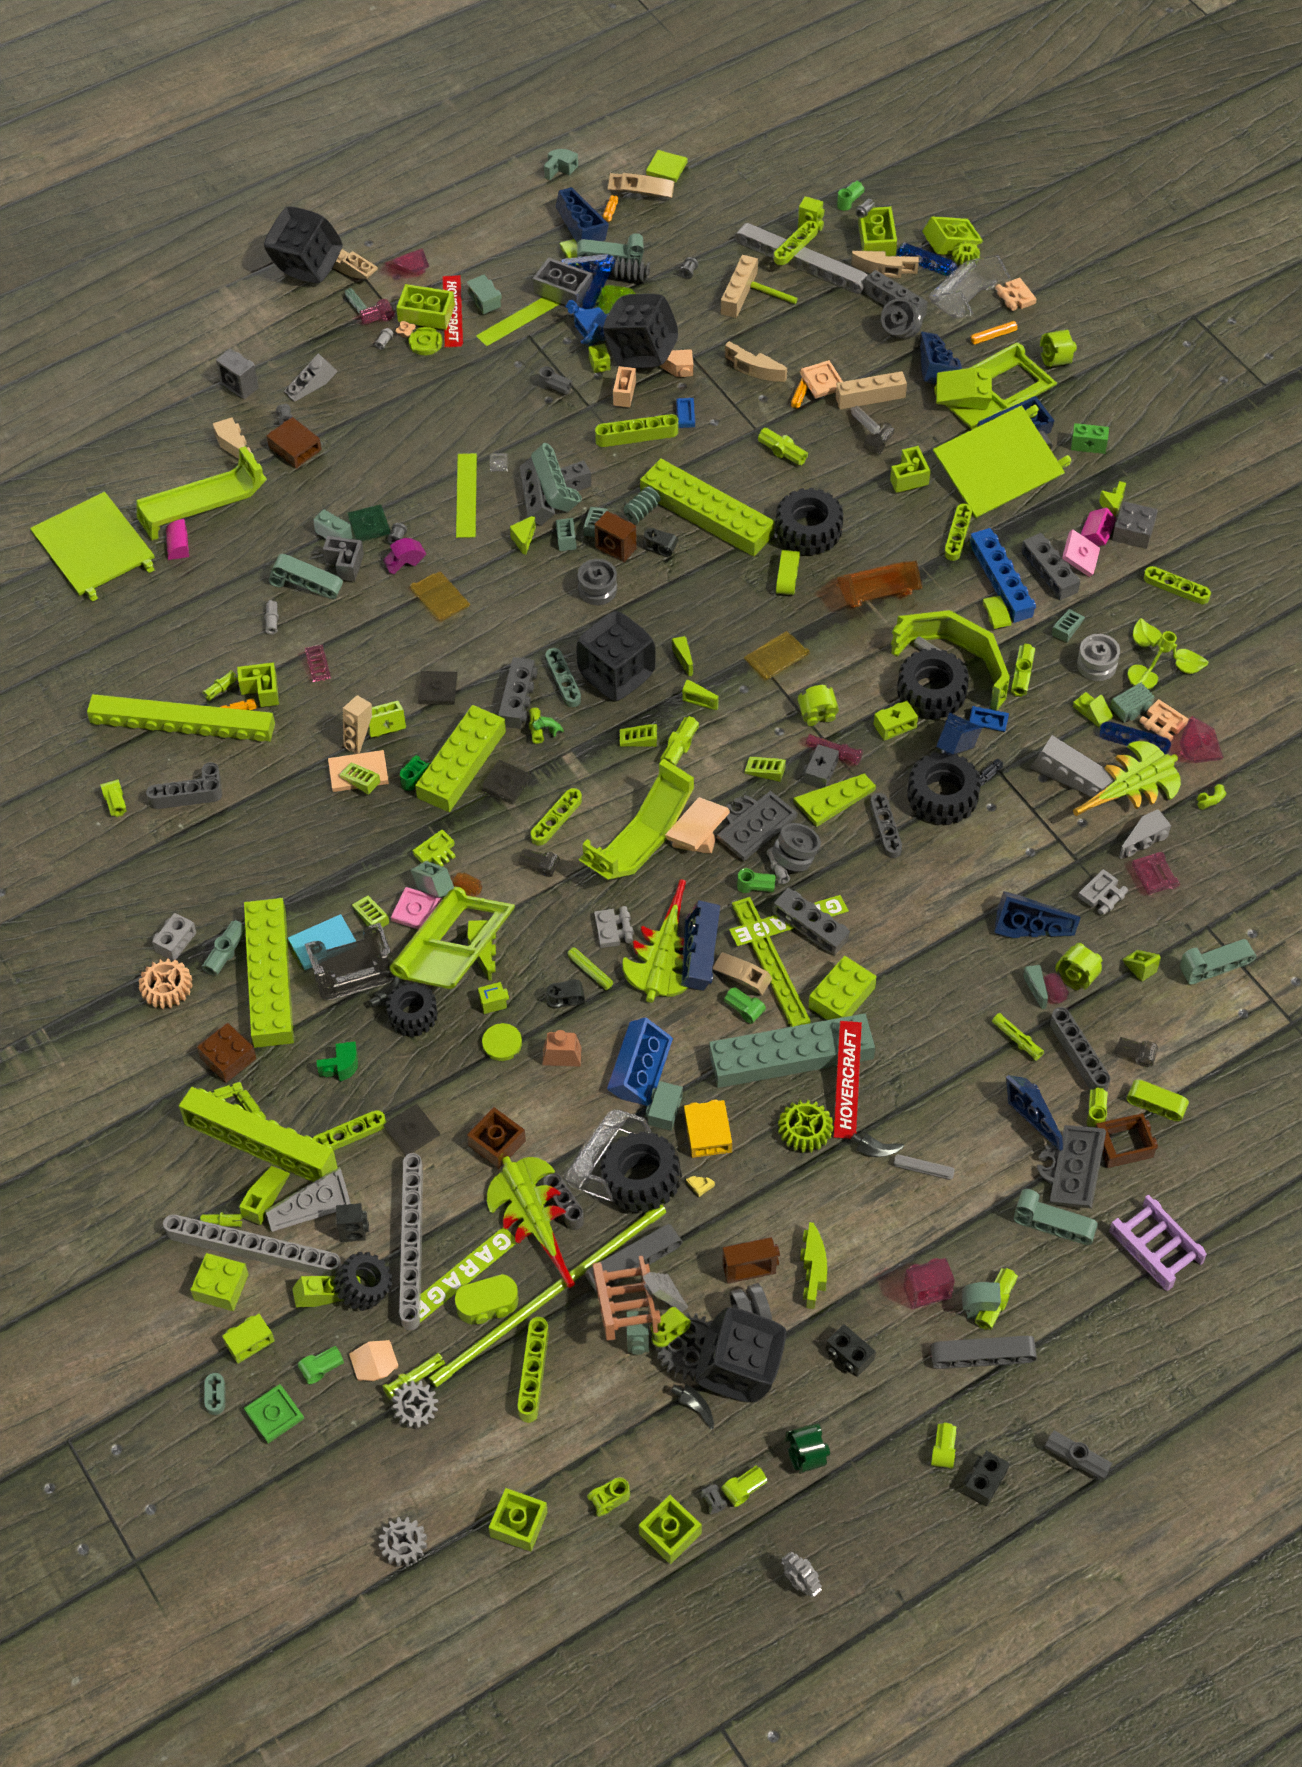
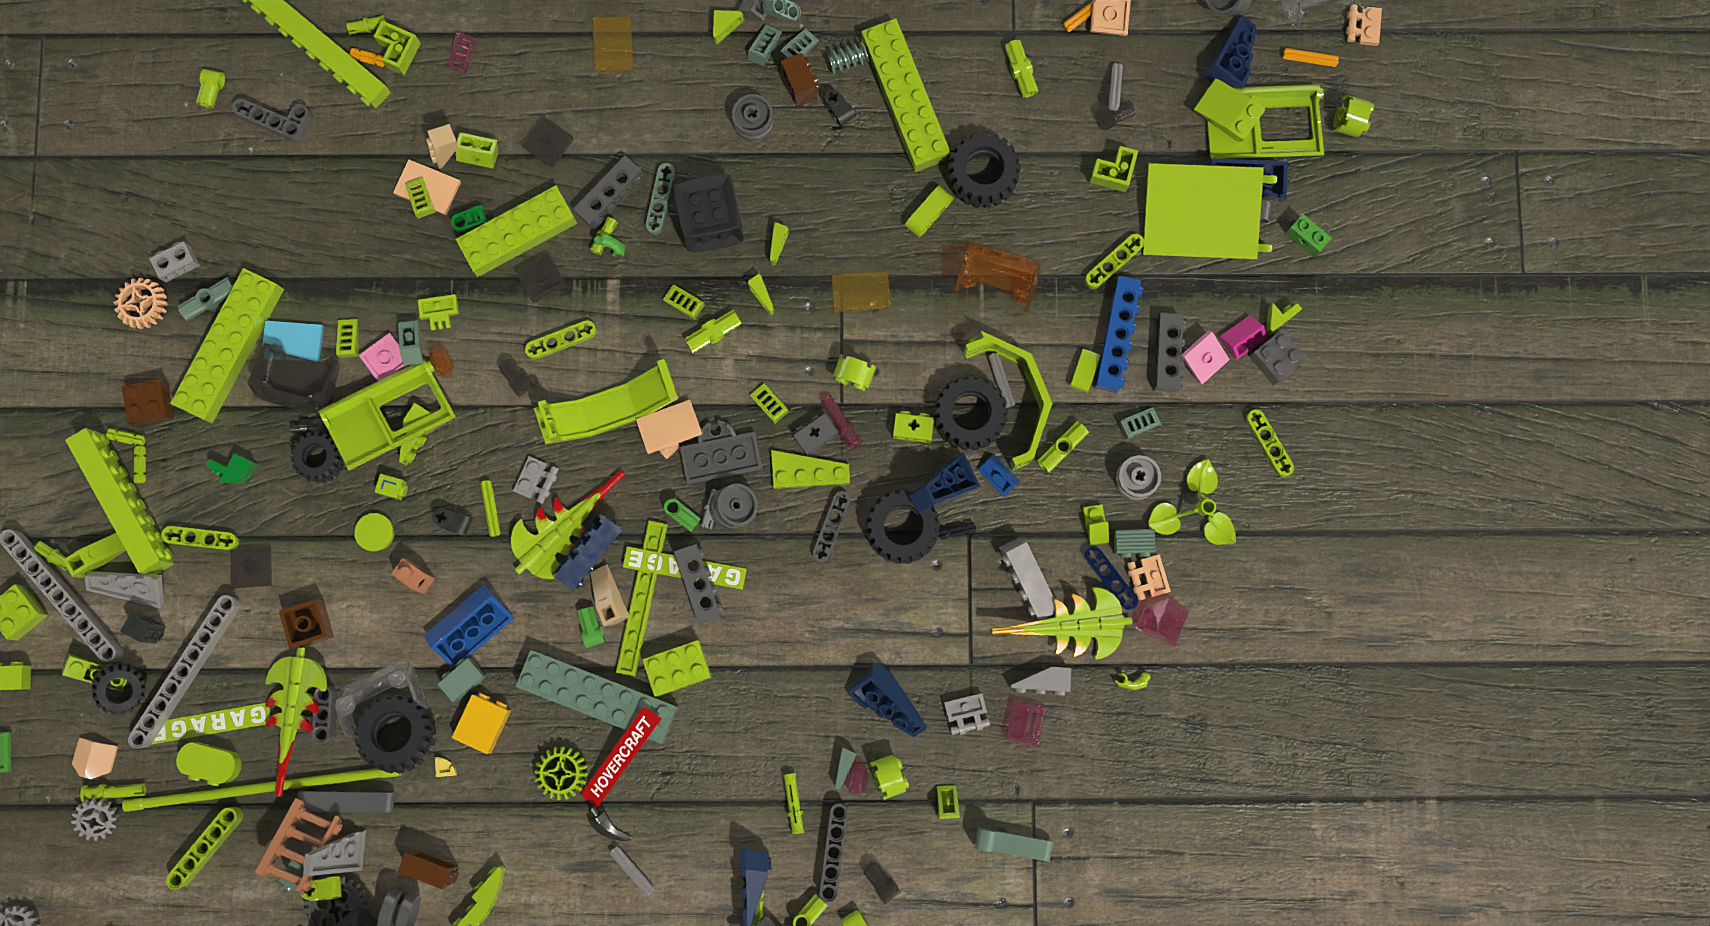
camera: 30 degrees right, 25 degrees up
bright green piece [298,1346,344,1384] -> none
tan brick [836,371,907,409] -> none

